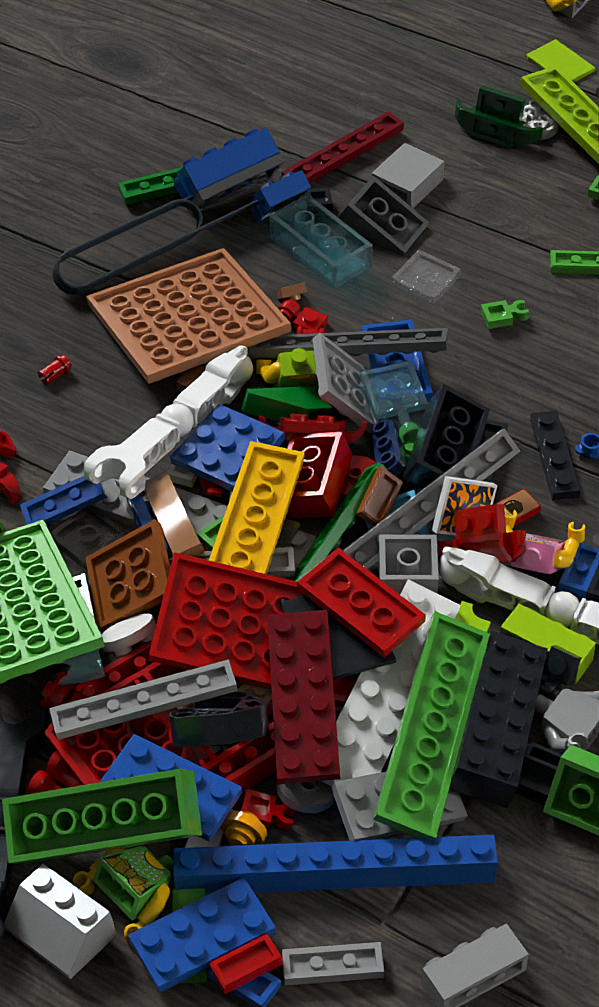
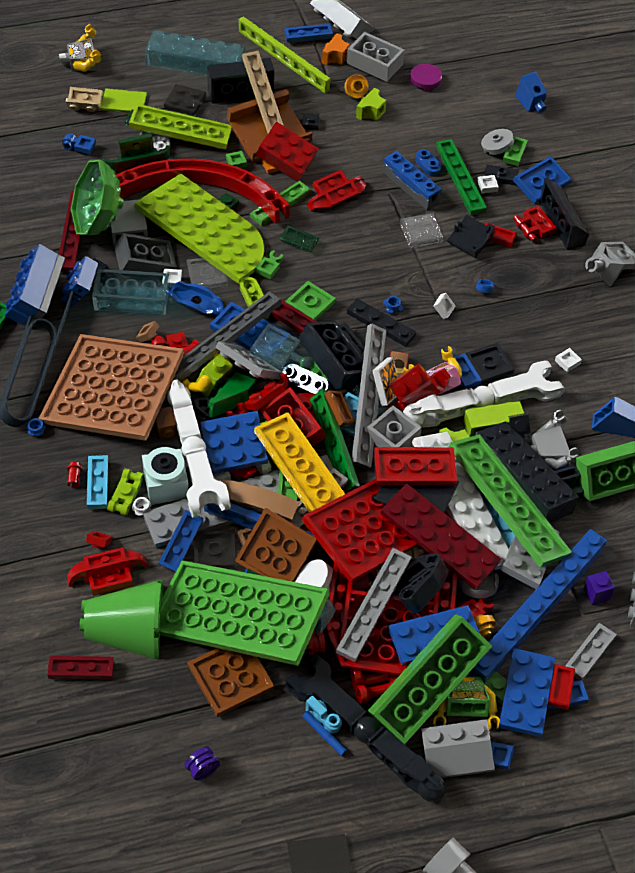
camera: 50 degrees left, 5 degrees up
none -> blue plate [26,418,46,436]
none -> blue plate [62,134,96,155]
none -> tan bracket [66,87,103,112]
none -> rock [71,160,124,235]
none -> medium azure plate [87,455,108,509]
none -> lime plate [107,468,144,516]
none -> red piece [116,159,290,224]
none -> white plate [132,497,152,516]
none -> lime plate [134,174,264,284]
none -> light aqua piece [142,447,189,505]
none -> white plate [162,269,182,287]
none -> blue piece [169,281,224,316]
none -> dark green plate [218,193,239,210]
none -> lime plate [240,277,270,320]
none -> dark red plate [270,300,317,334]
none -> clear green plate [280,226,319,252]
none -> bright green plate [285,281,336,321]
none -> blue plate [491,742,514,770]
none -> dark purple brick [583,571,615,605]

